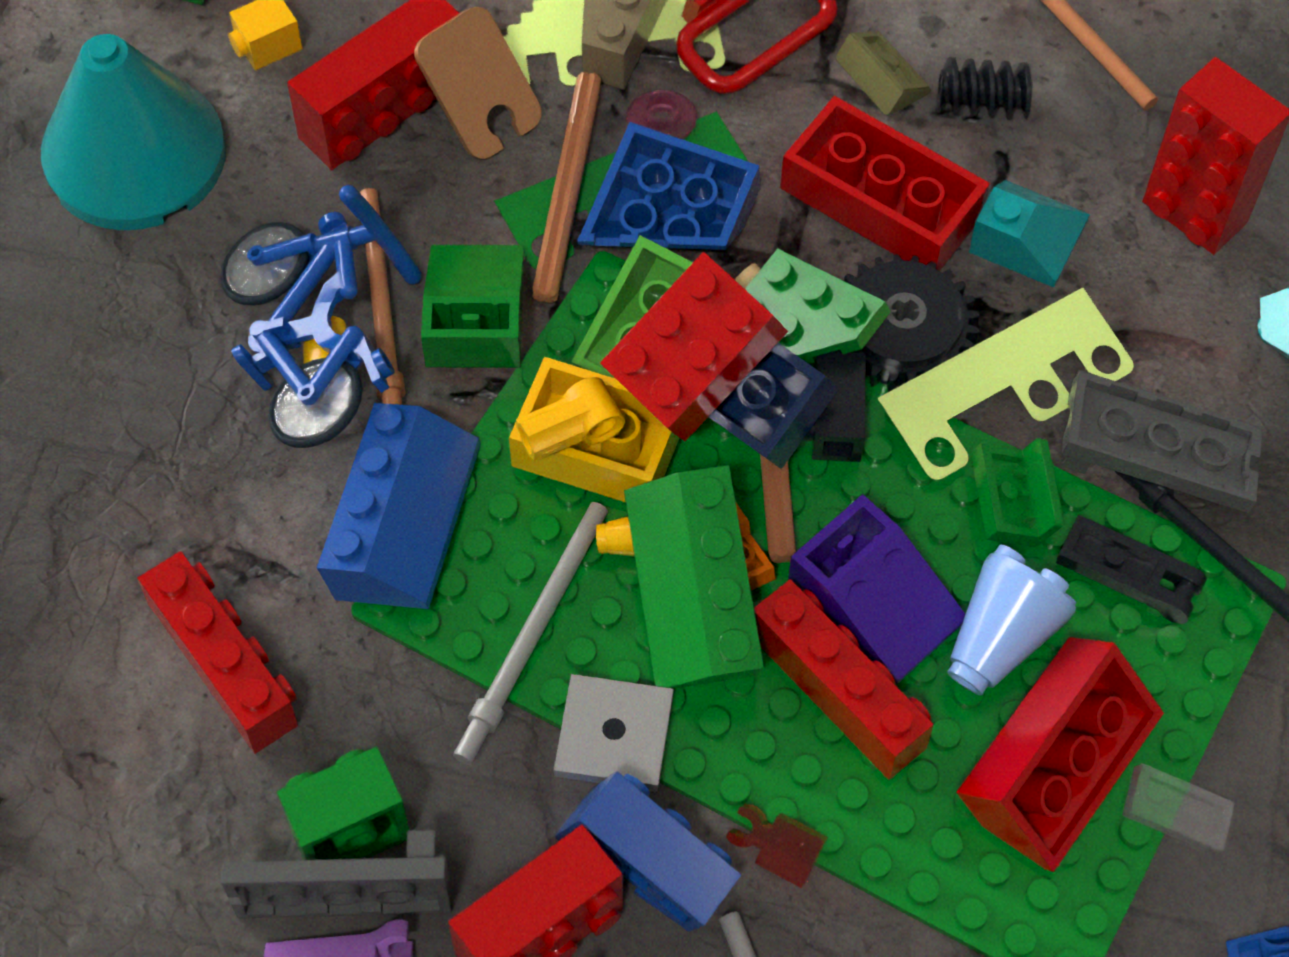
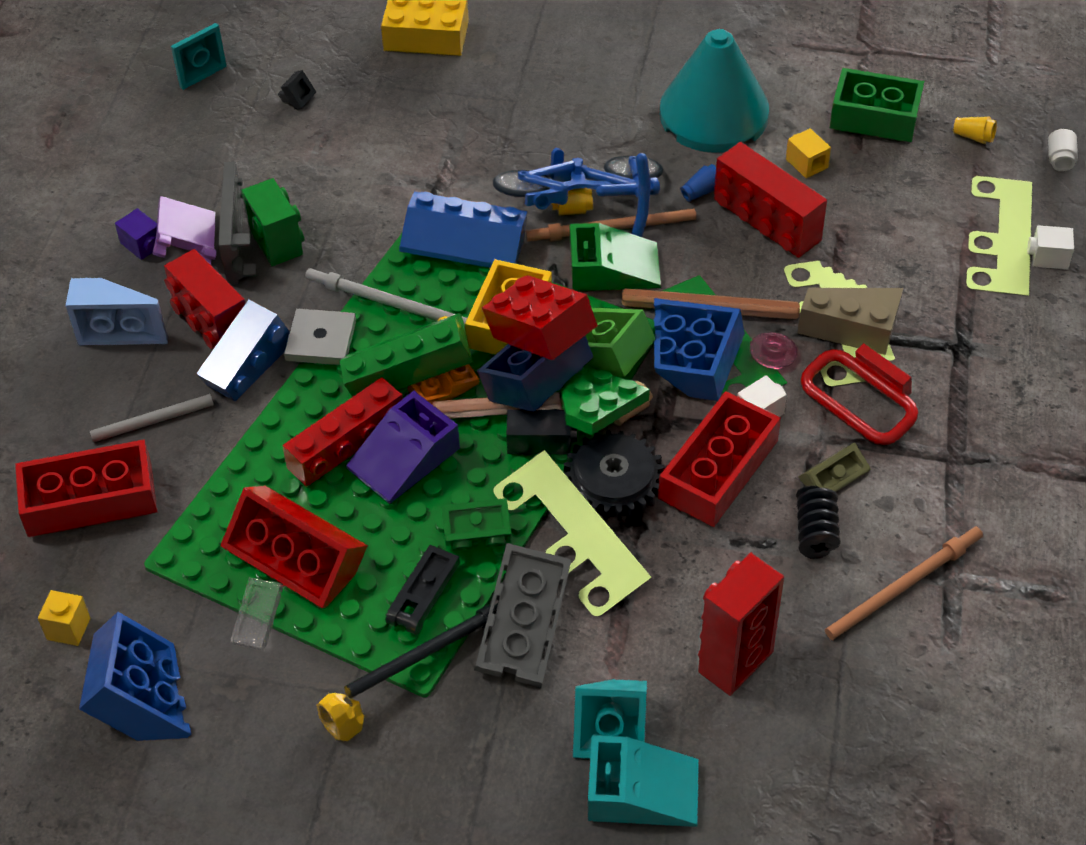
camera: 90 degrees right, 10 degrees down
red brick [137,551,298,754] -> none
medium nougat piece [415,7,541,159] -> none
yellow piece [516,377,625,461] -> none
clear red plate [726,804,828,888] -> none
light blue cone [947,544,1076,695] -> none
teal slope [969,180,1090,288] -> none
none -> blue cone [680,164,716,202]
none -> white brick [737,375,787,417]

